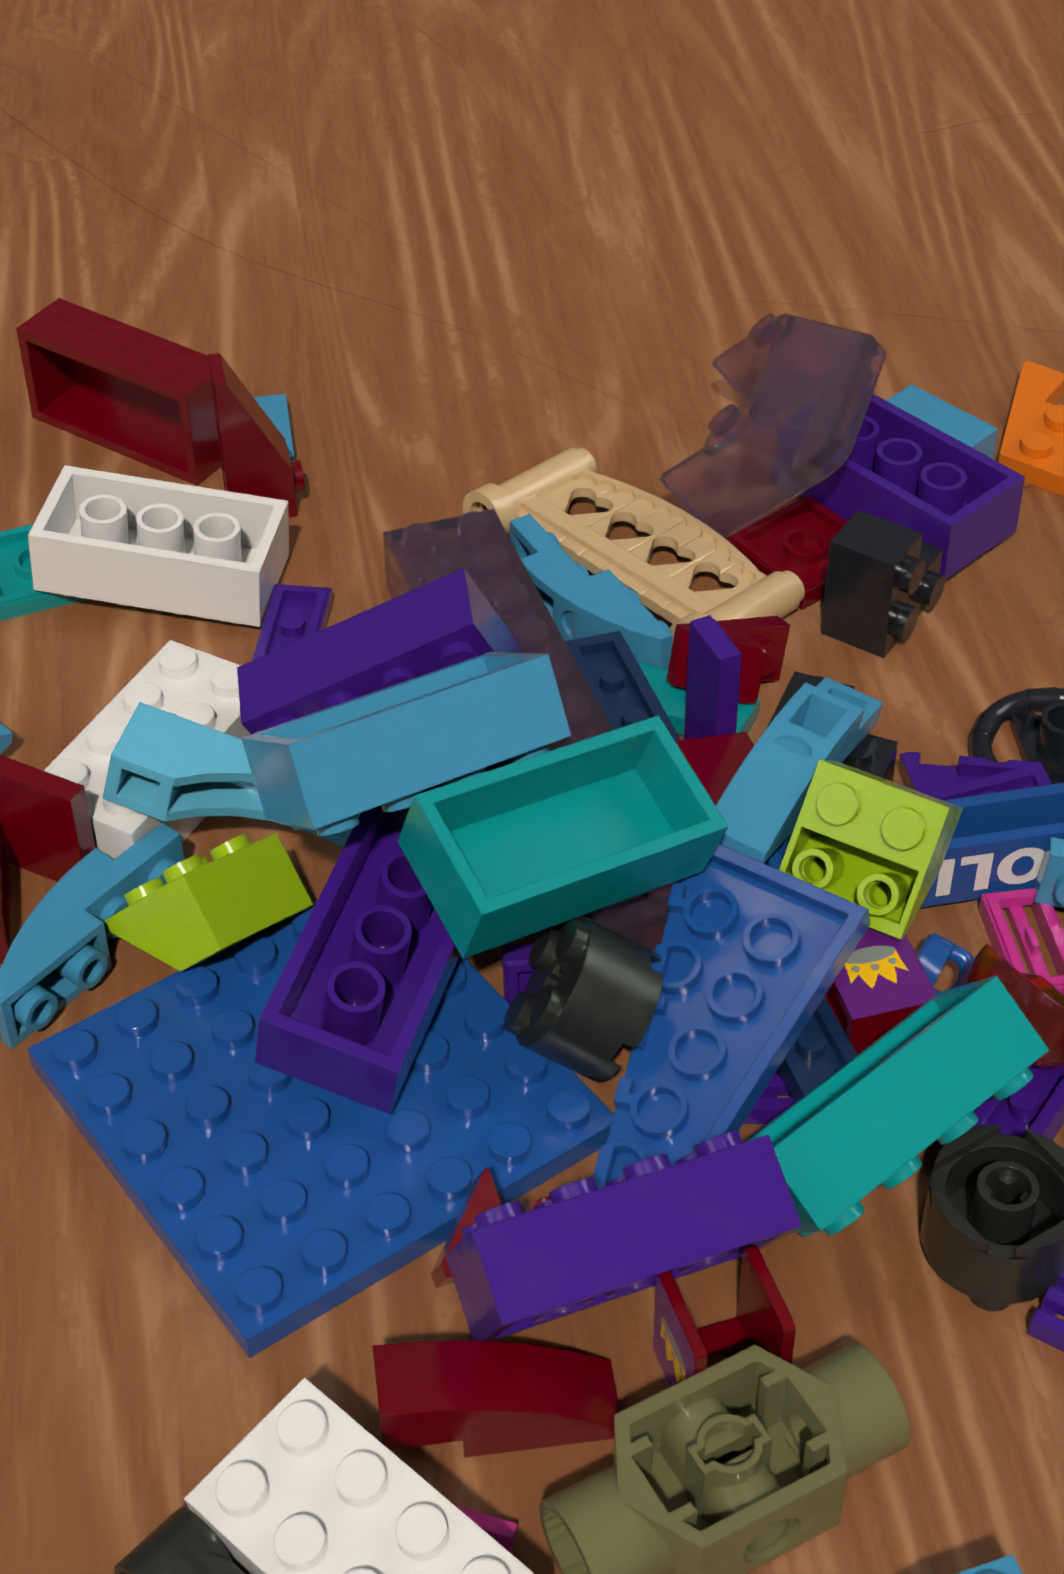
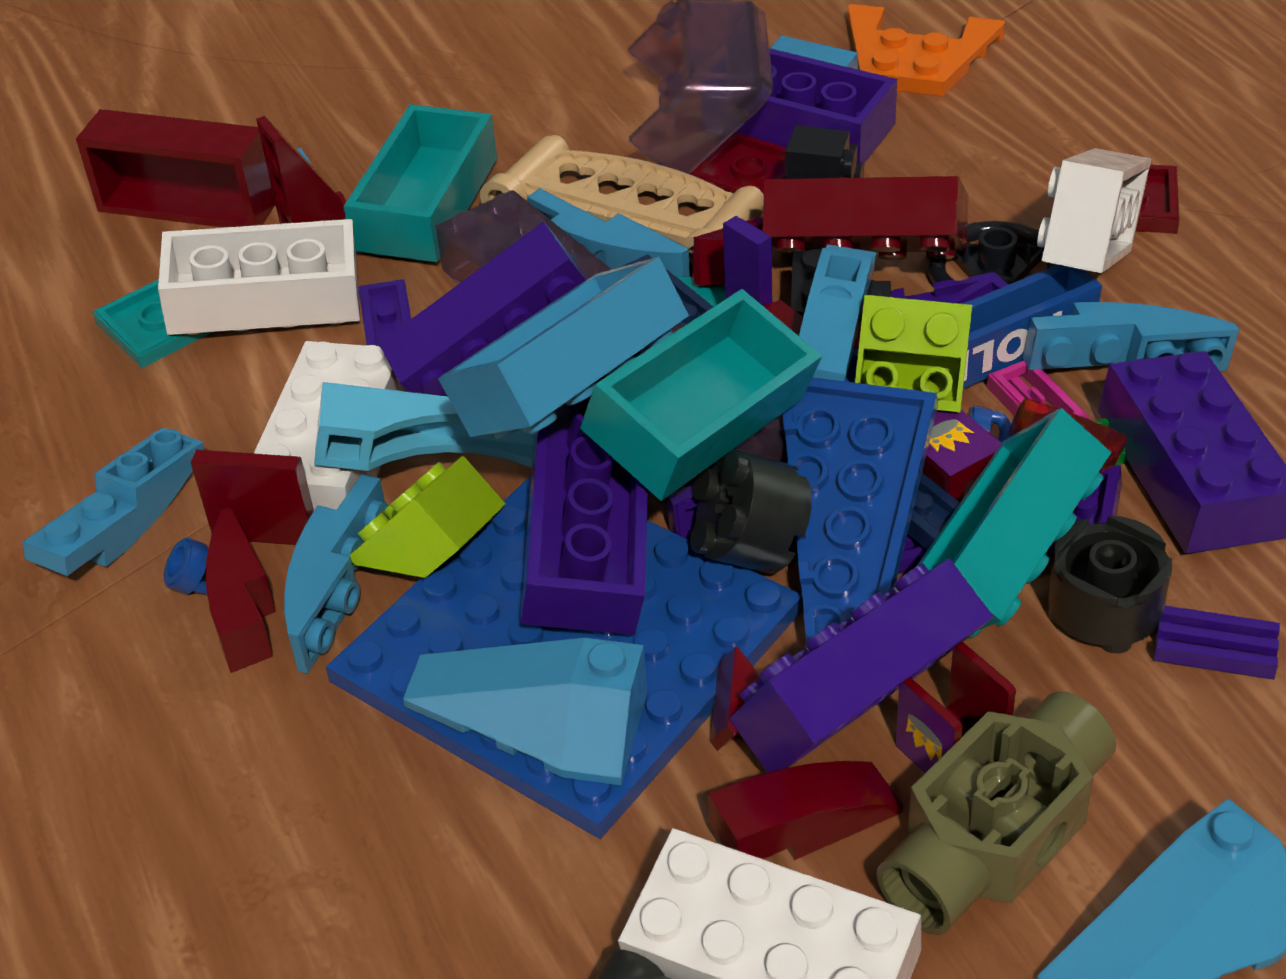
camera: 15 degrees left, 0 degrees up
none -> teal piece [344,104,497,262]
none -> dark azure wedge [403,638,648,786]
none -> dark red piece [763,176,969,260]

